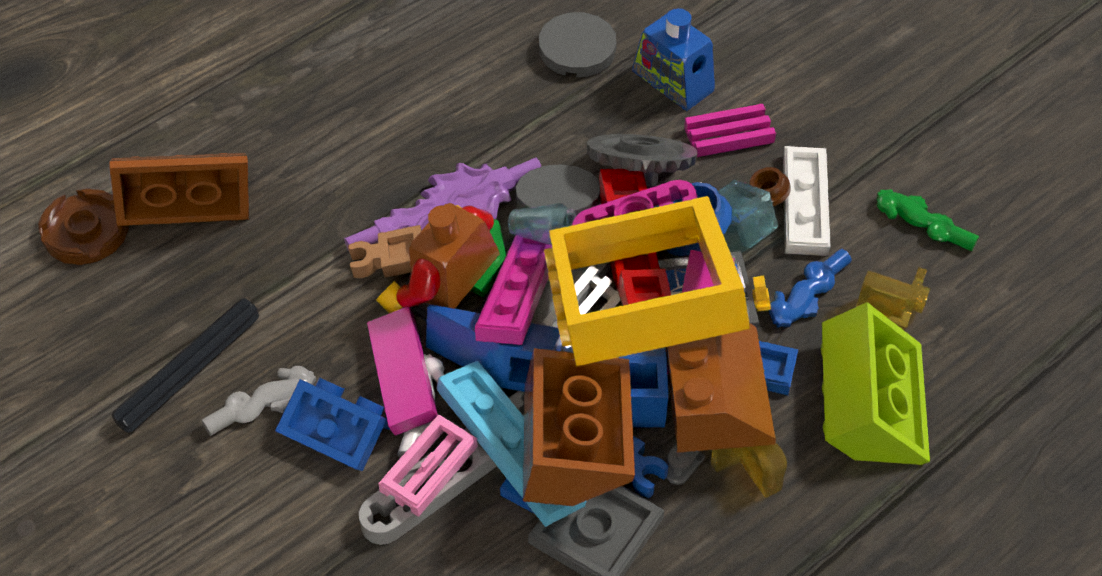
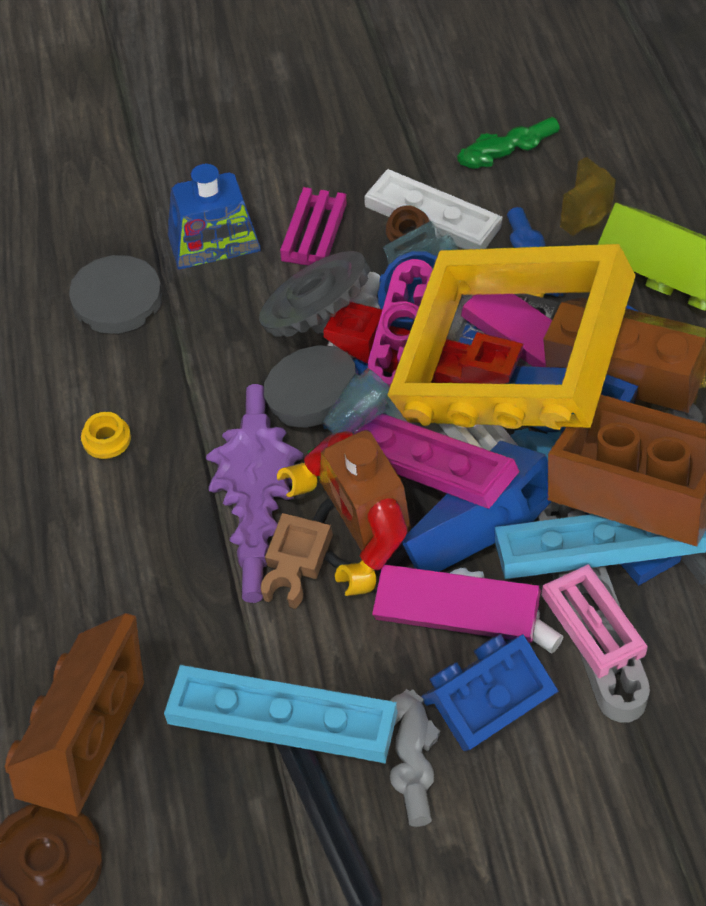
camera: 60 degrees left, 0 degrees up
none -> yellow plate [81,412,131,459]
none -> medium azure plate [164,665,397,763]

